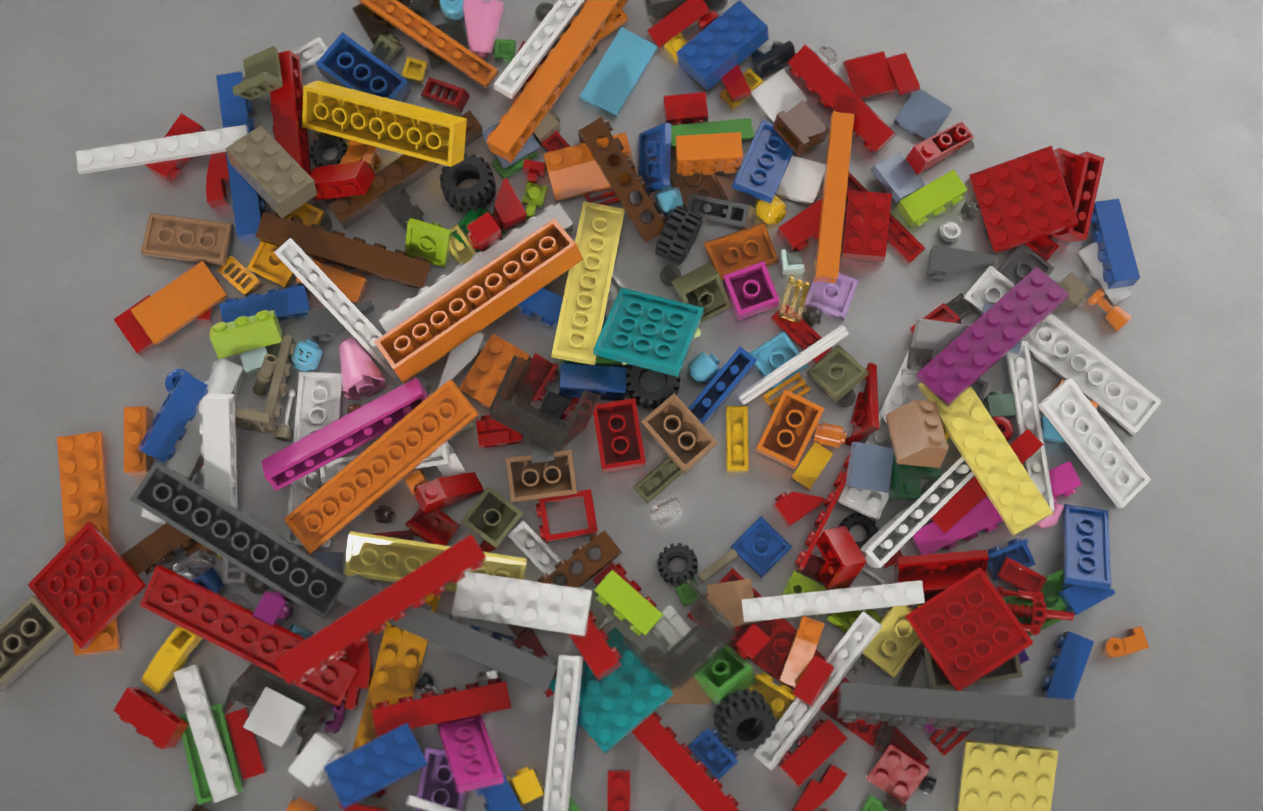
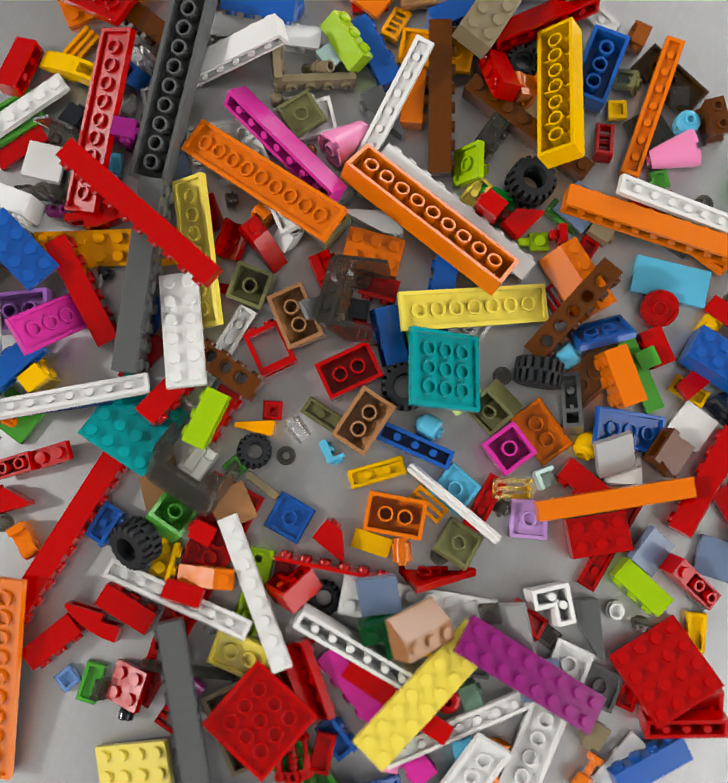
camera: 75 degrees right, 5 degrees up
medium azure head [291,339,323,372] -> none
none -> black brick [57,101,85,136]
none -> light orange tile [62,25,100,59]
none -> light orange slope [234,420,277,437]
none -> red tile [262,400,283,420]
none -> olive tile [276,88,327,138]
none -> clear smoke plate [276,446,296,465]
none -> medium azure bracket [318,439,345,466]
none -> white brick [523,581,577,627]
none -> light grey tile [593,430,636,478]
none -> dark orange brick [626,19,653,55]
none -> bright green tile [635,346,662,371]
none -> red tile [639,289,679,327]
none -> yellow tile [684,610,708,654]

